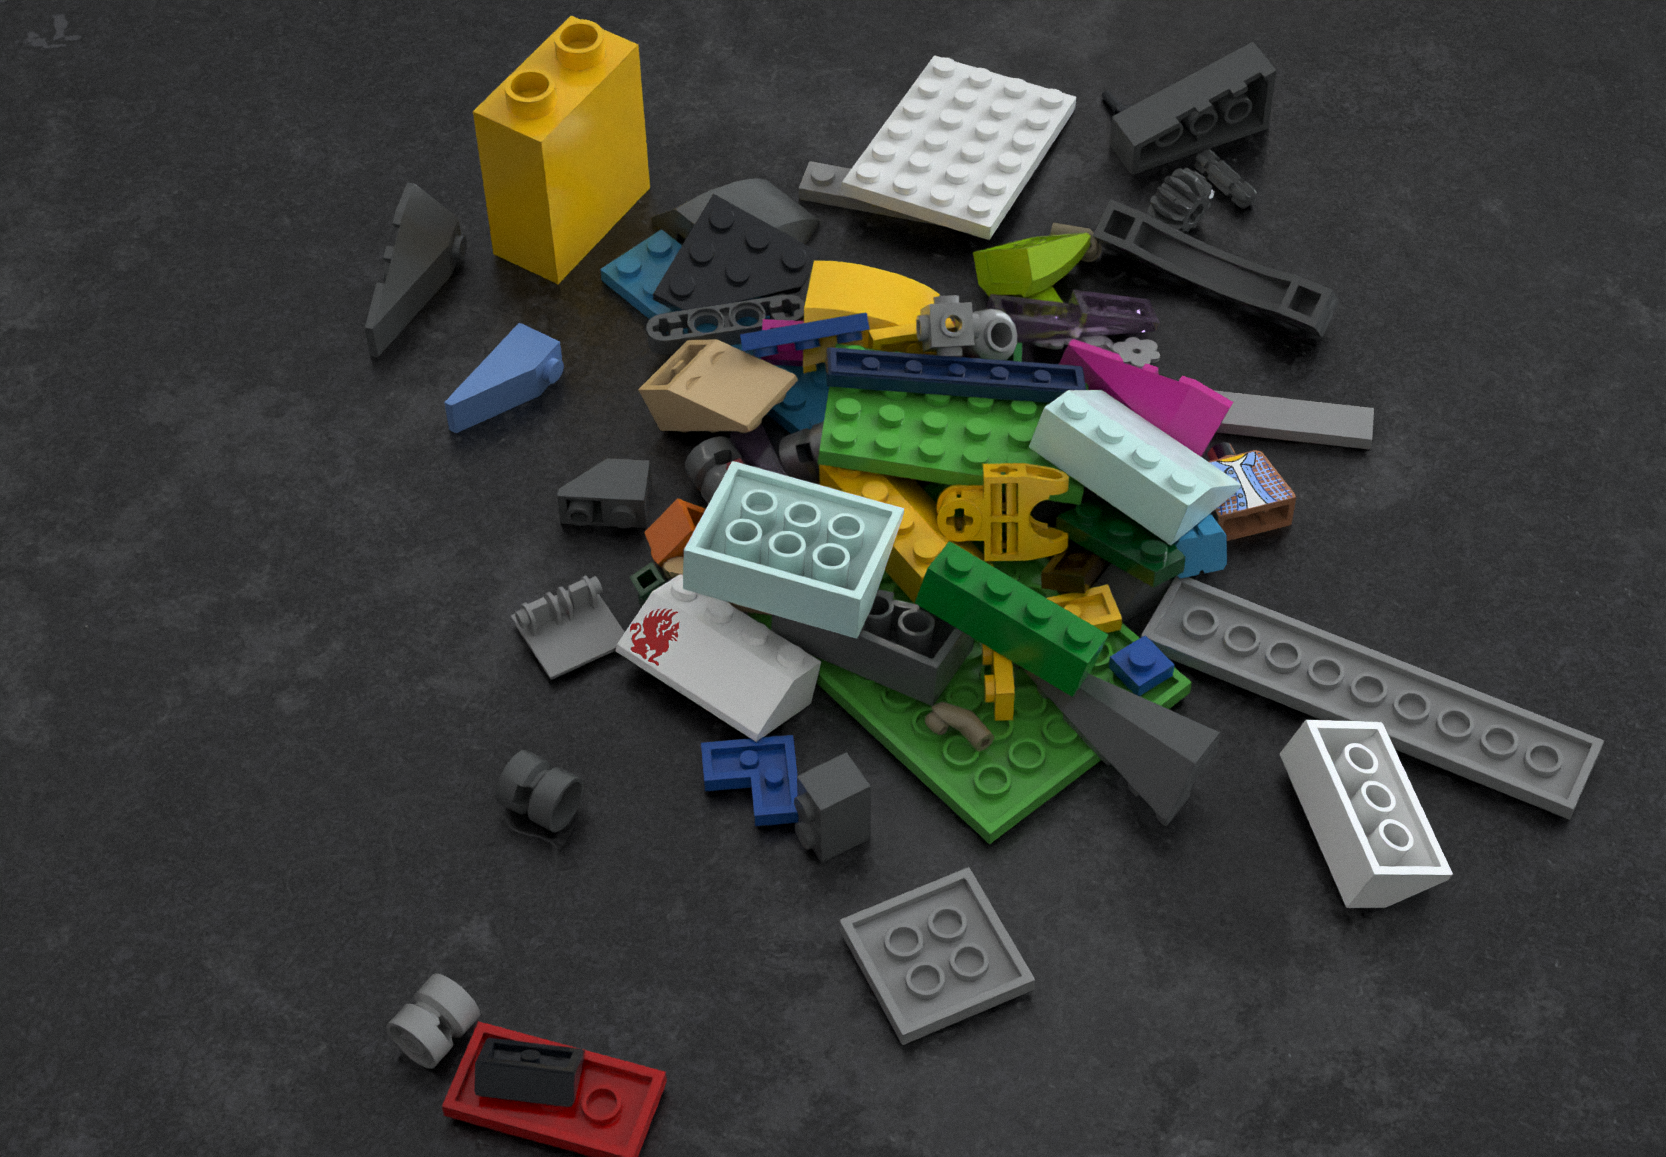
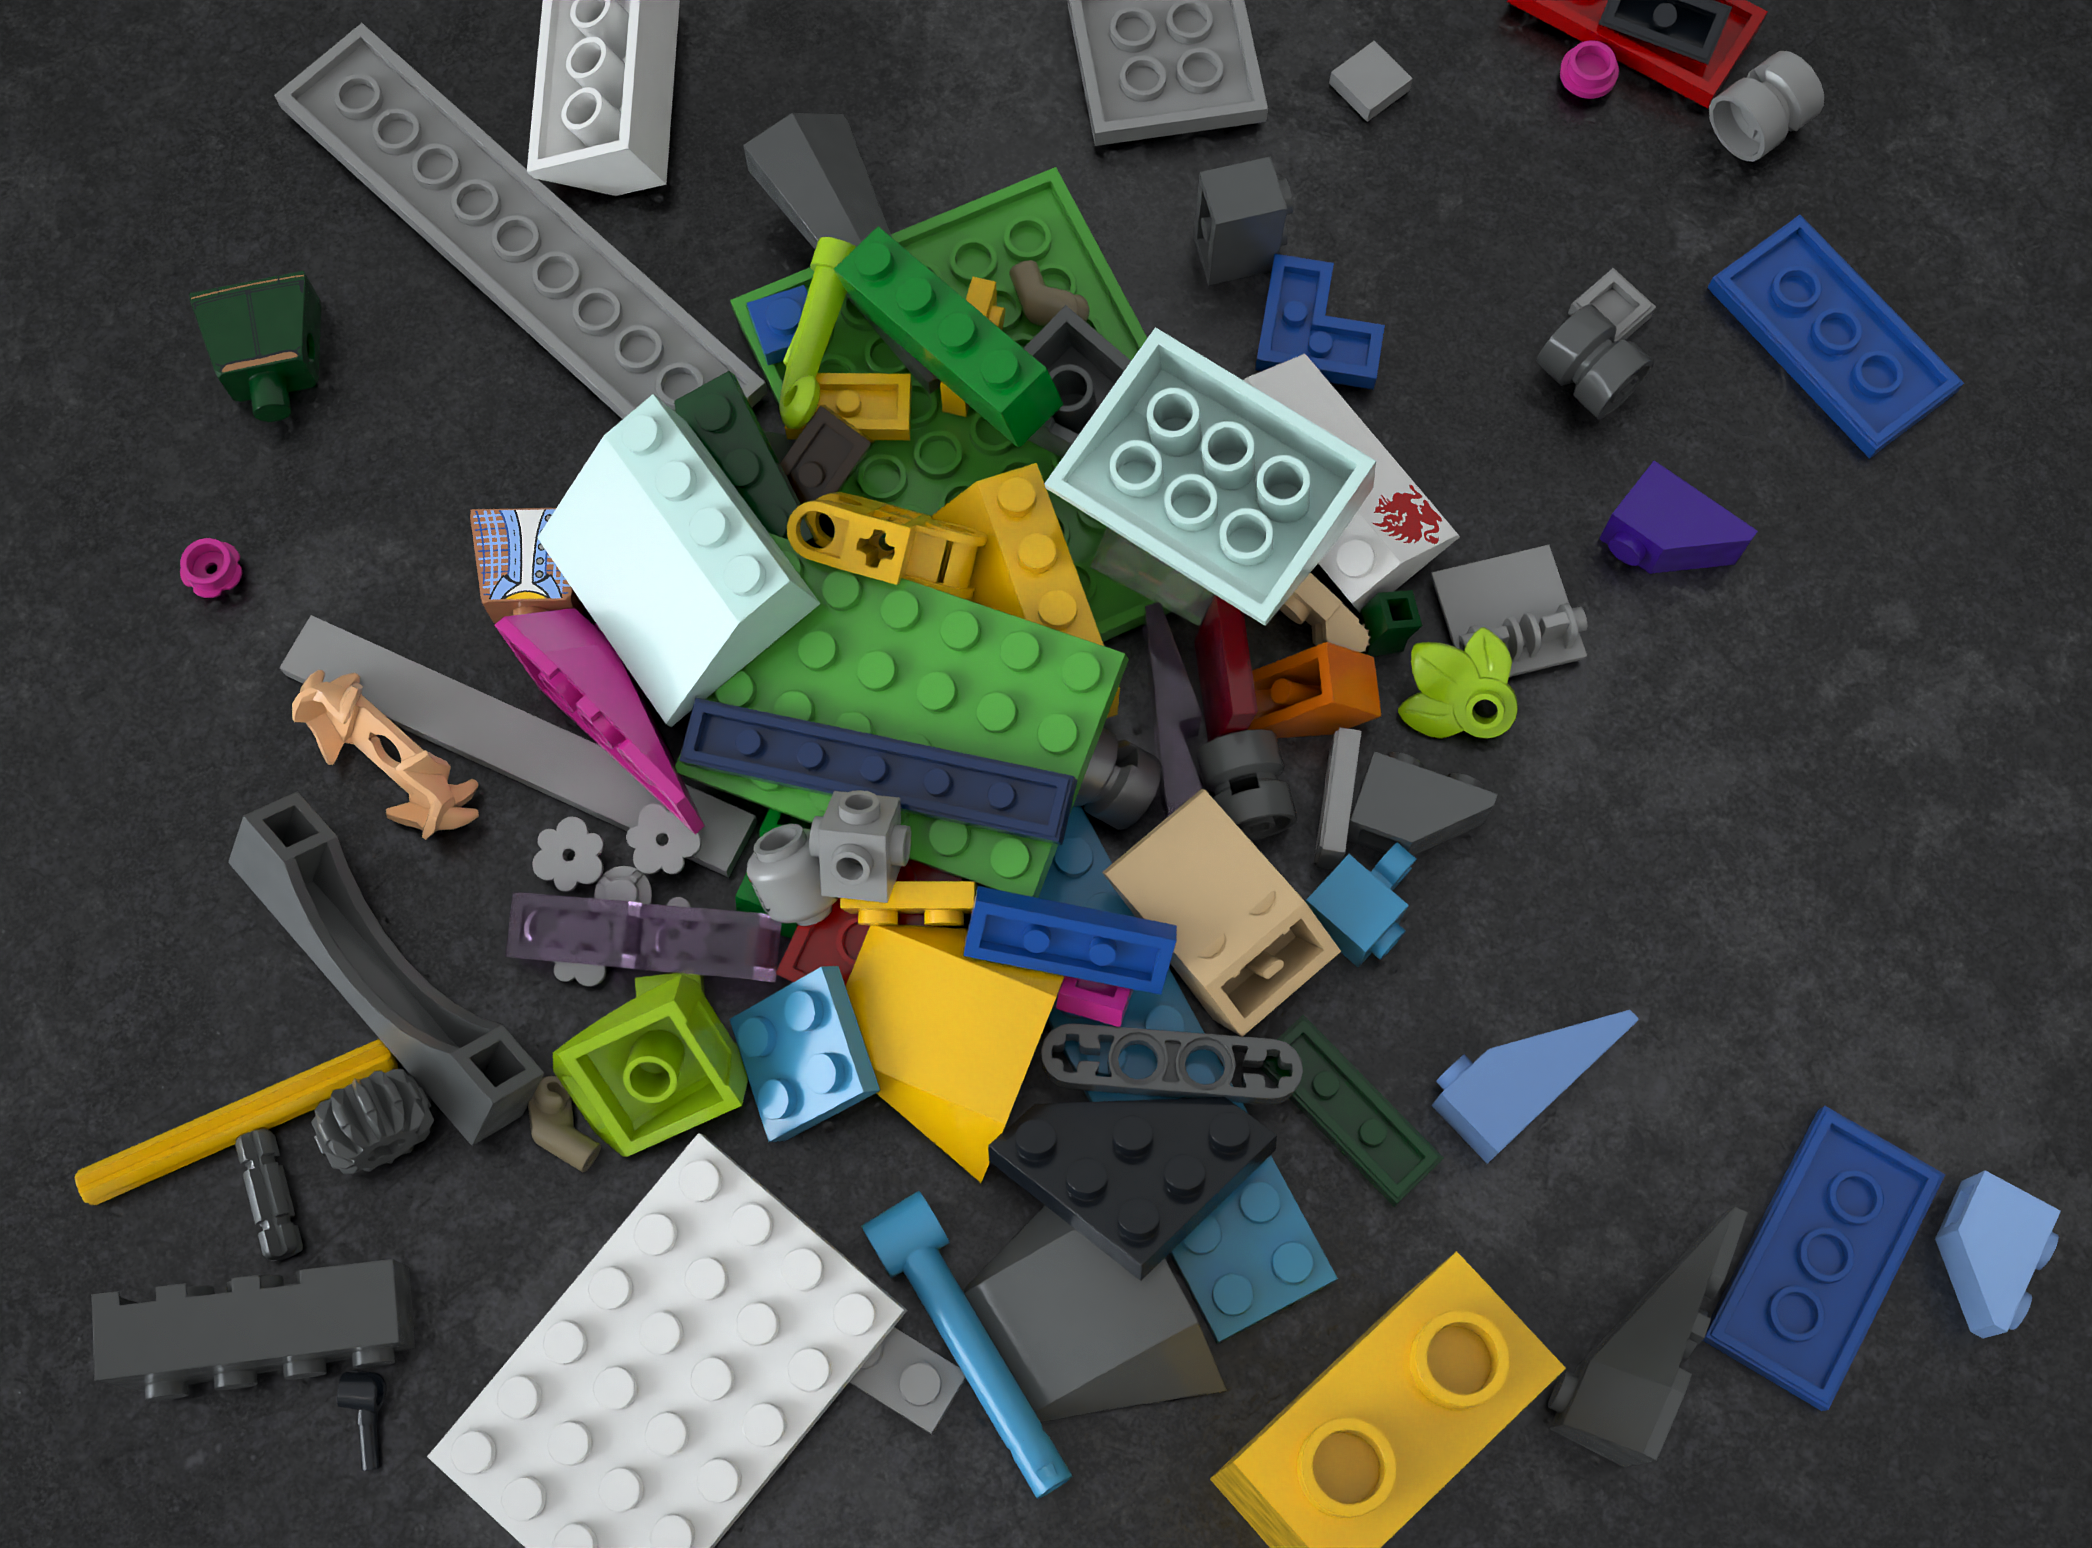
camera: 165 degrees left, 20 degrees up
none -> yellow axle [75,1039,398,1205]
none -> dark pink plate [180,538,242,598]
none -> dark green torso [189,271,321,422]
none -> light nougat piece [292,669,479,840]
none -> dark azure plate [729,966,880,1142]
none -> lime plant [779,237,856,429]
none -> dark azure piece [861,1191,1073,1499]
none -> dark green tile [1259,1015,1444,1207]
none -> dark azure brick [1305,842,1417,967]
none -> light grey tile [1313,727,1362,870]
none -> light grey tile [1329,41,1413,122]
none -> lime plate [1398,627,1518,739]
none -> dark pink plate [1560,41,1619,99]
none -> light grey tile [1568,268,1656,342]
none -> dark purple slope [1599,460,1758,574]
none -> blue tile [1702,1106,1946,1411]
none -> blue tile [1707,215,1964,459]
none -> light blue slope [1935,1170,2061,1338]

